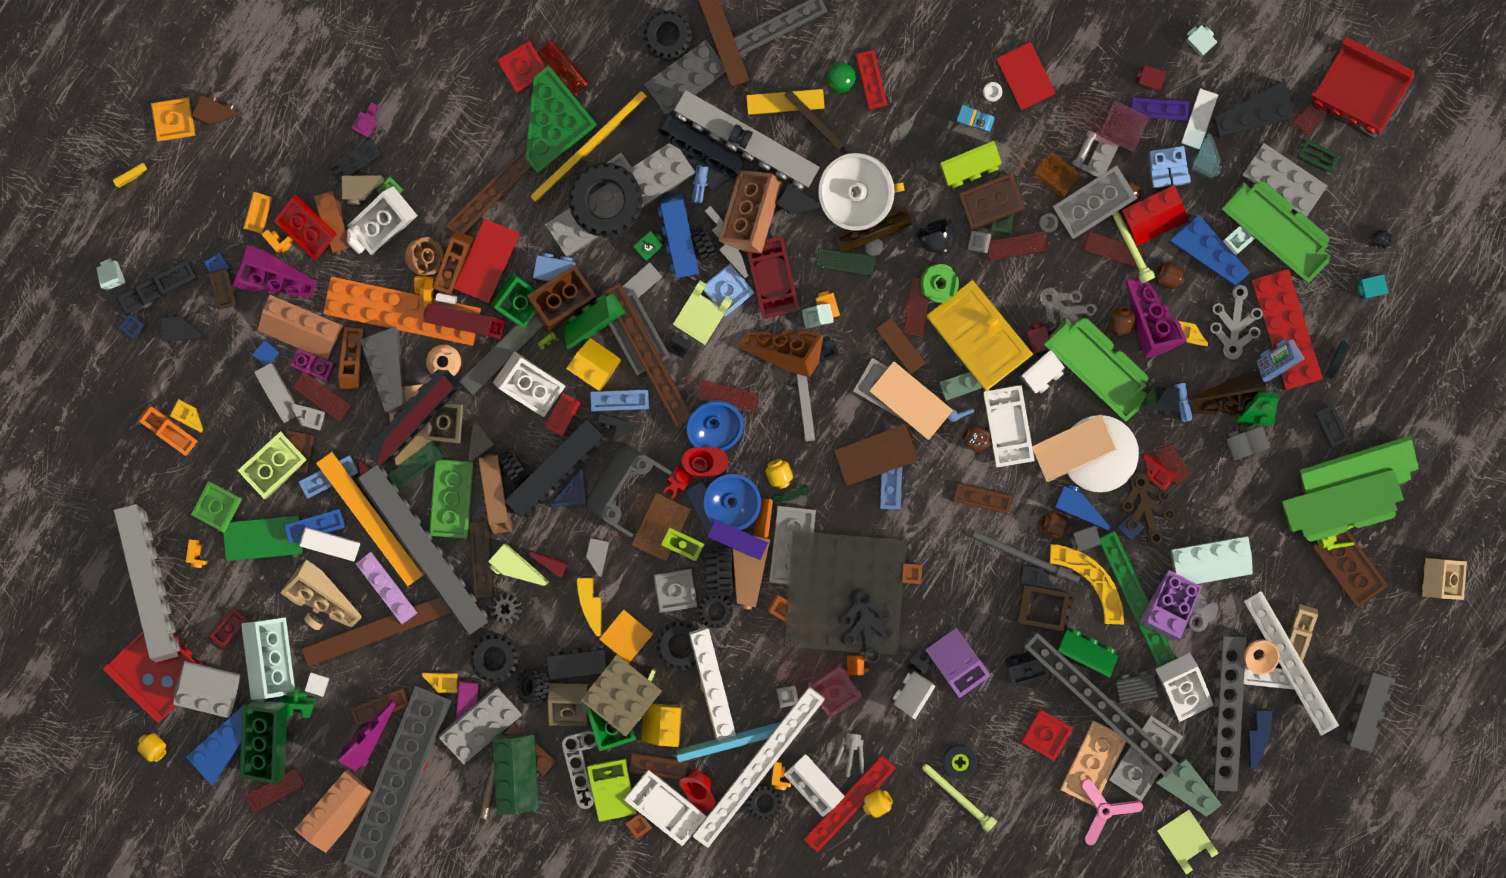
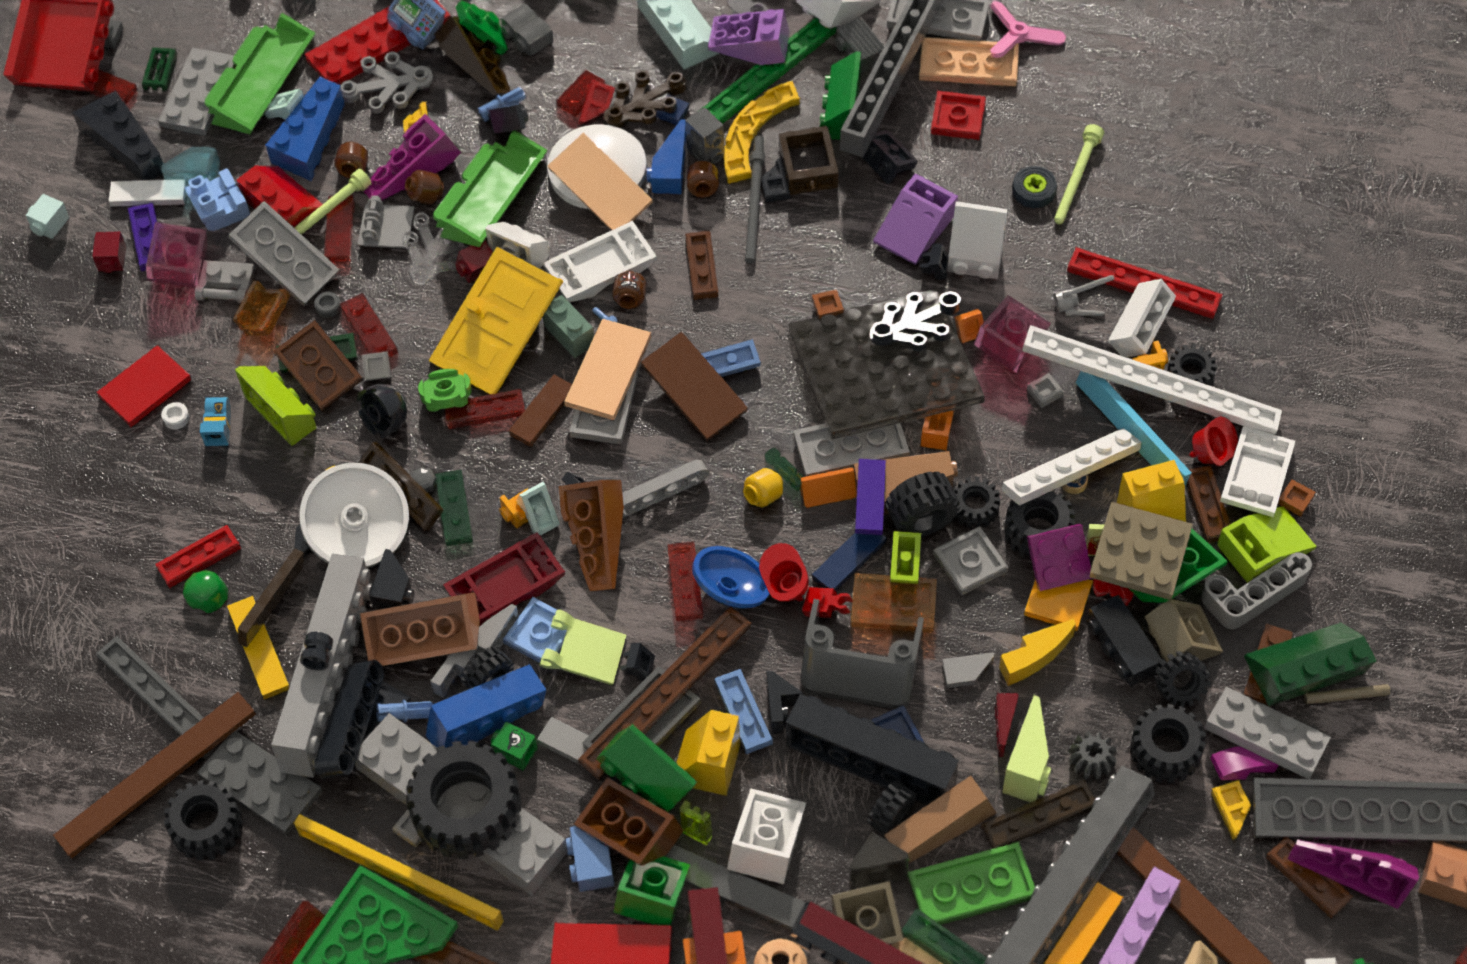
camera: 105 degrees left, 30 degrees down
red hinge [545,393,581,436] -> none
blue dish [703,474,761,530] -> none
yellow head [863,789,893,818] -> none
none -> light grey hinge [358,196,415,248]
none -> magenta plate [1027,524,1092,591]

